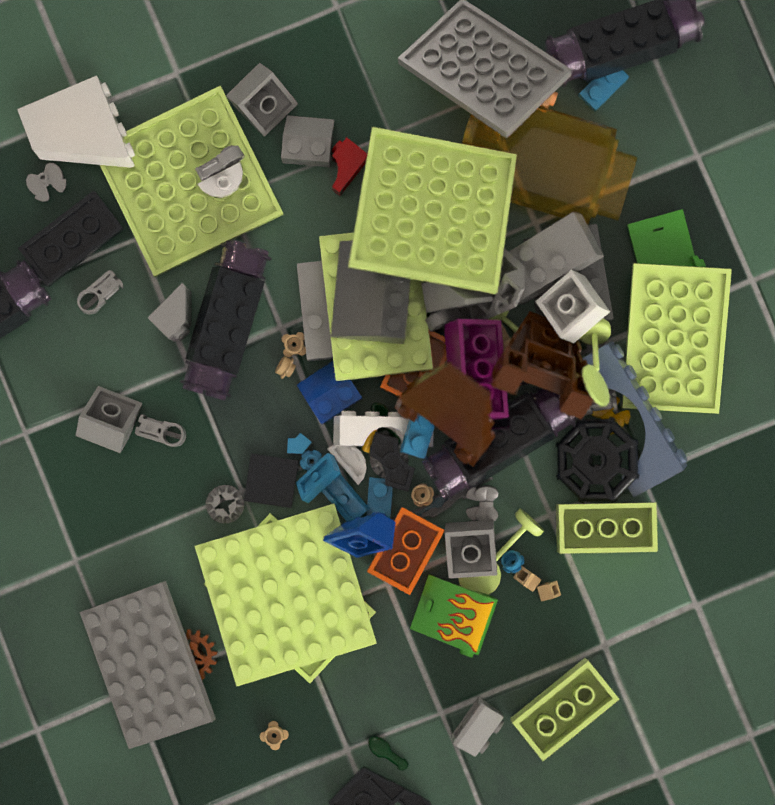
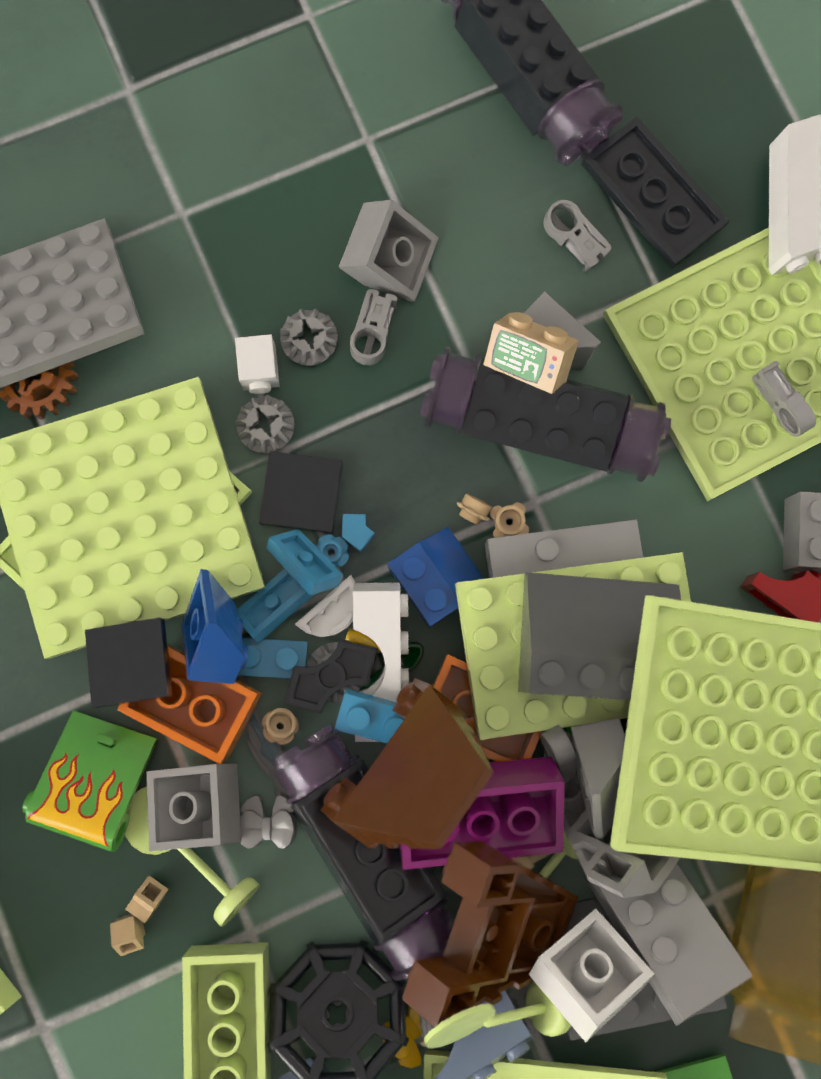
camera: 80 degrees right, 5 degrees down
light grey piece [26,163,67,202] -> none
white plate [198,162,243,198] -> none
dark azure plate [501,550,525,573] -> none
none -> black tile [85,618,172,708]
none -> white brick [235,334,280,394]
none -> light grey gear [280,308,338,366]
none -> brick [484,312,579,394]

